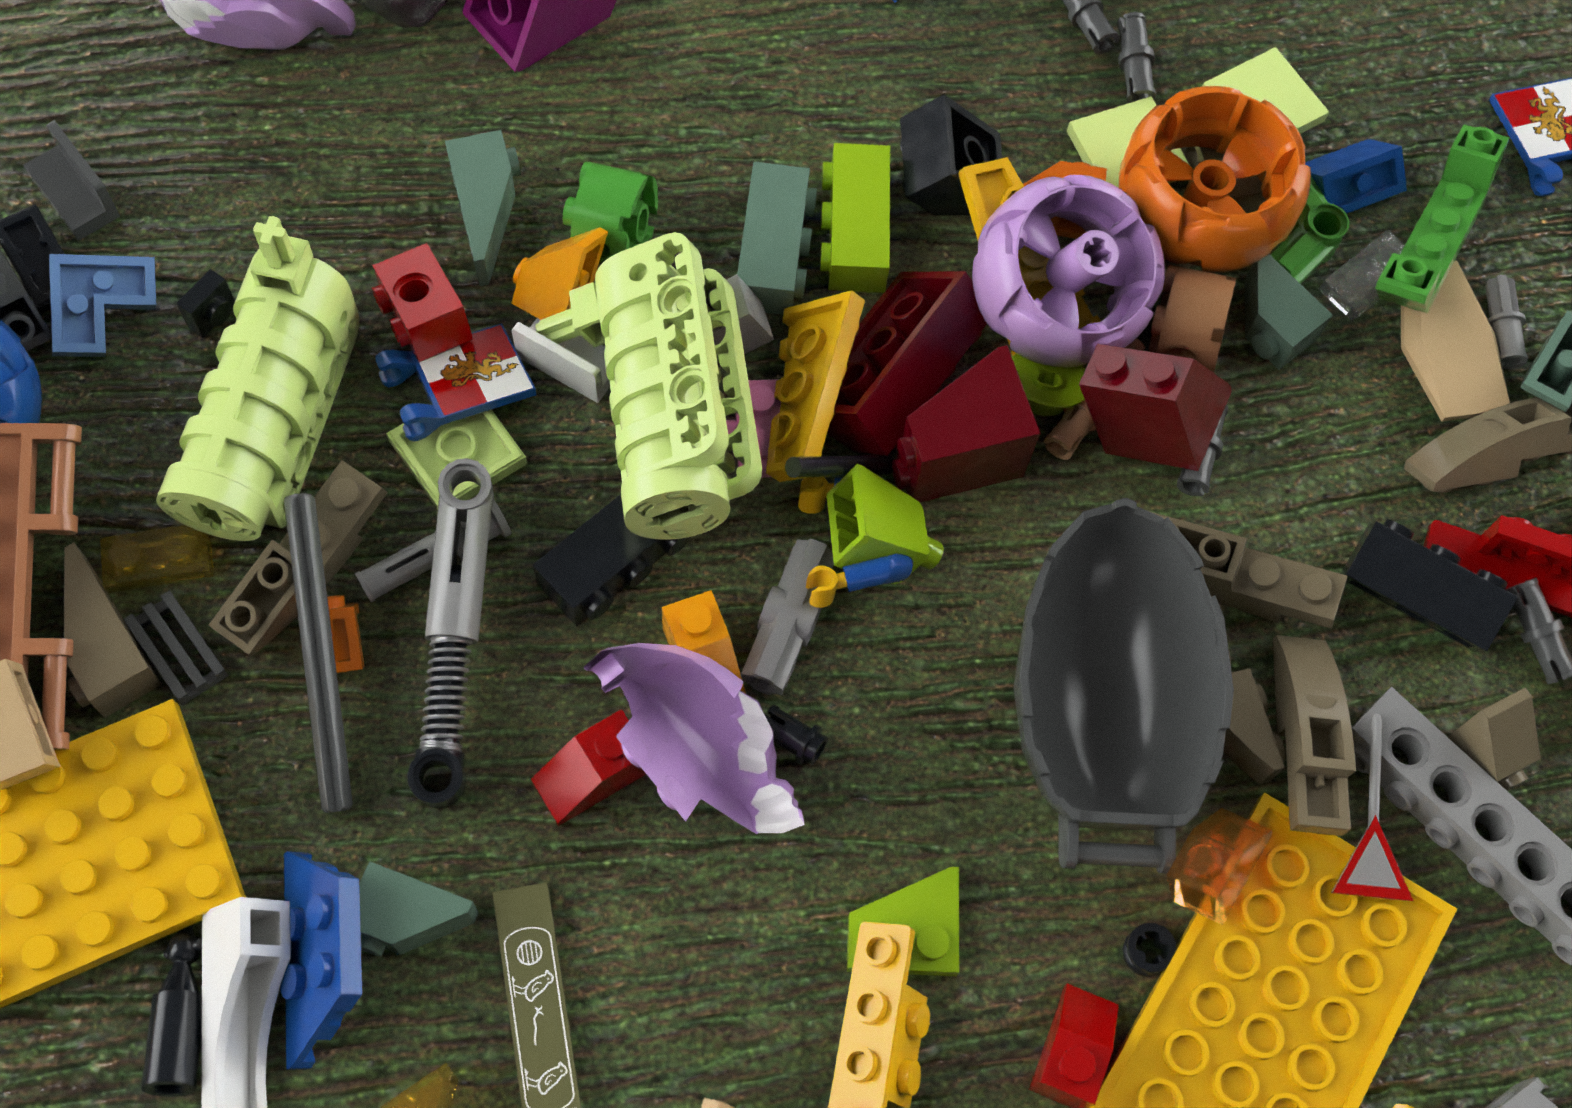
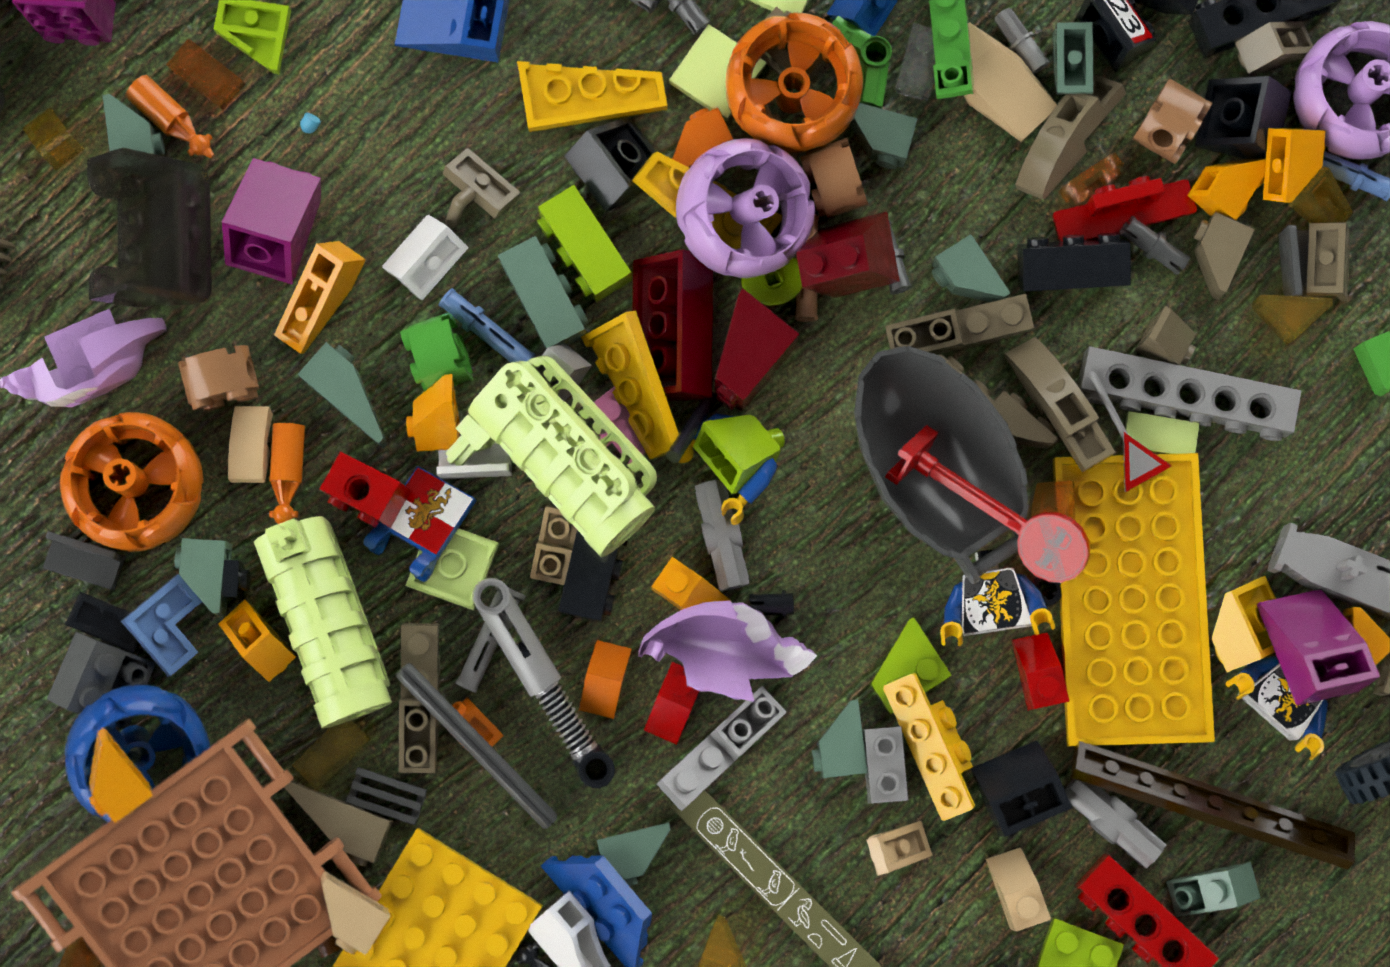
camera: 30 degrees left, 15 degrees up
none -> orange wheel [60,412,204,552]
none -> sand green slope [175,538,232,616]
none -> medium nougat brick [178,345,260,411]
none -> light orange slope [218,600,296,682]
none -> tan slope [228,406,273,483]
none -> orange wheel [269,423,305,524]
none -> light orange slope [274,241,366,354]
none -> white panel [382,215,469,300]
none -> medium blue pin [438,288,536,363]
none -> dark tan plate [443,148,521,228]
none -> yellow wing [517,61,668,132]
none -> tan slope [530,505,577,585]
none -> orange slope [579,640,632,719]
none -> light grey slope [657,686,787,811]
none -> sand green slope [812,700,868,778]
none -> light grey brick [862,727,908,804]
none -> piece [885,425,1090,583]
none -> sand green slope [931,234,1010,302]
none -> torso [940,550,1055,646]
none -> clear orange plate [1058,152,1124,205]
none -> yellowish green tile [1122,411,1200,454]

